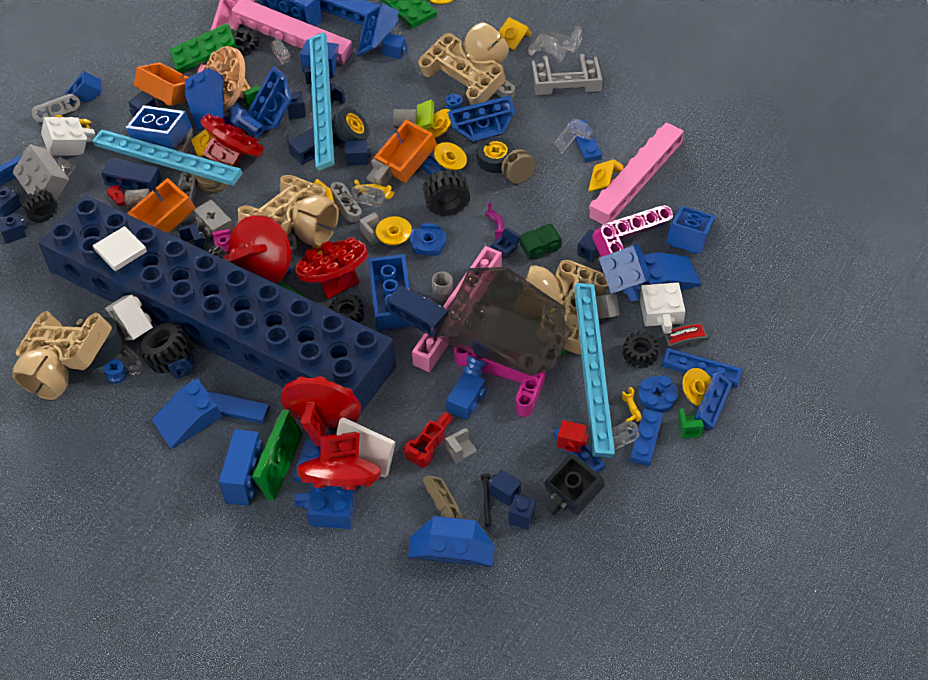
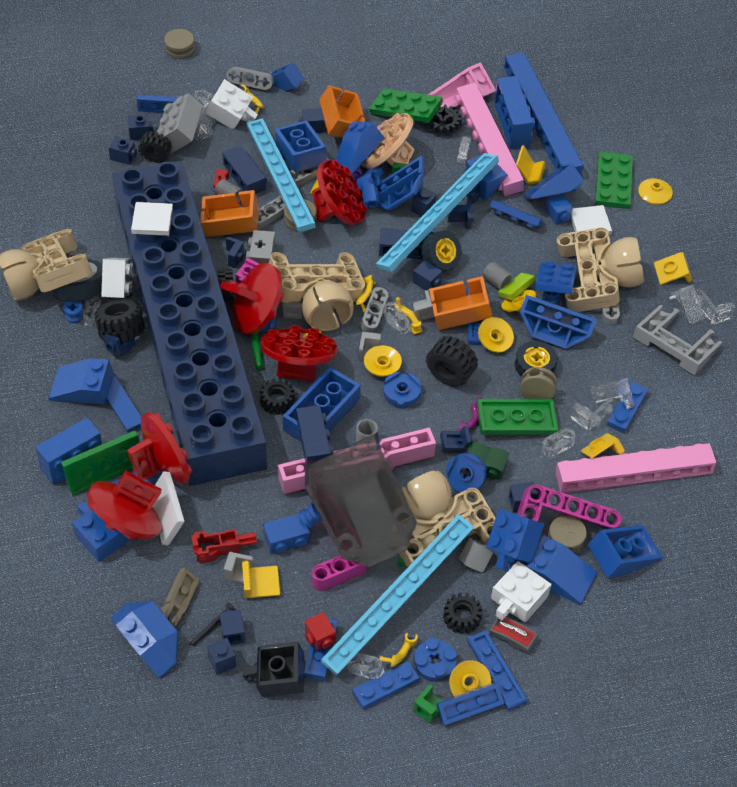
camera: 40 degrees right, 0 degrees up
none -> yellow piece [242,561,280,598]
none -> blue plate [446,453,487,492]
none -> green plate [476,399,558,435]
none -> blue plate [490,200,544,228]
none -> yellow piece [516,145,546,185]
none -> blue plate [535,261,577,294]
none -> clear beam [542,428,576,456]
none -> dark tan head [548,515,587,554]
none -> white tile [571,205,612,235]
none -> clear bracket [571,396,614,431]

